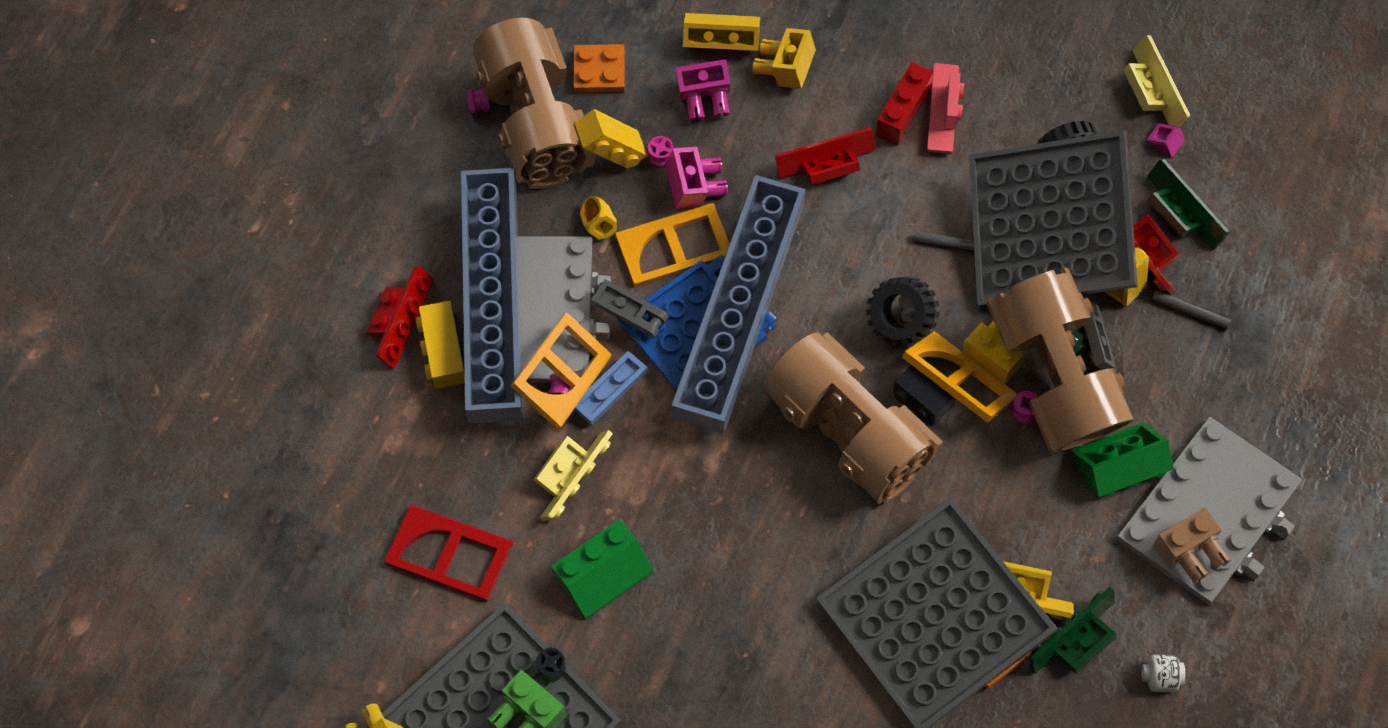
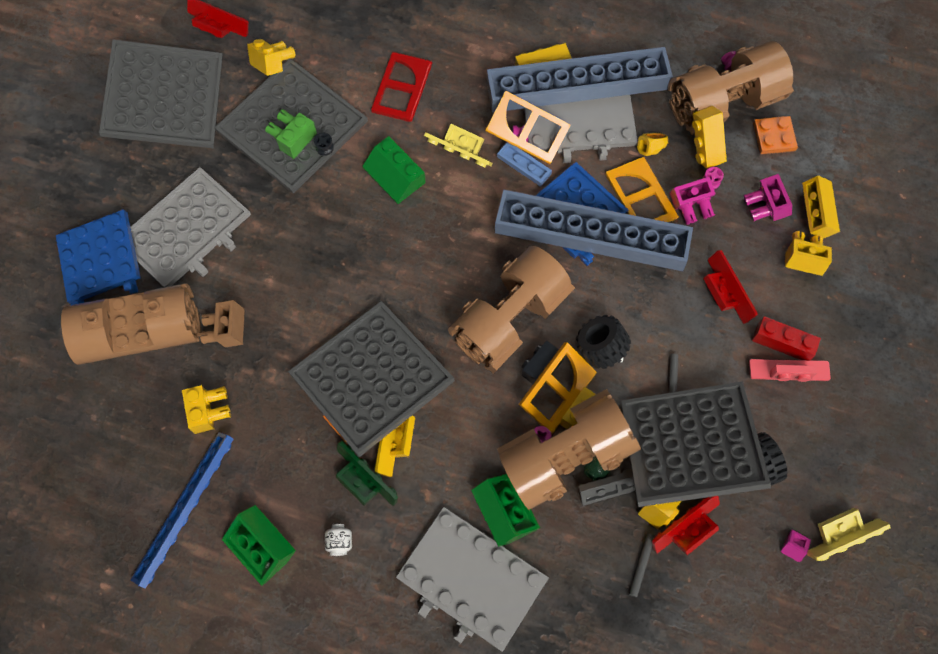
camera: 85 degrees right, 5 degrees up
red bracket [366,266,433,368] -> none
dark grey plate [591,279,669,339] -> none
dark green bracket [1148,159,1230,250] -> none
medium nougat brick [1153,508,1232,584] -> none

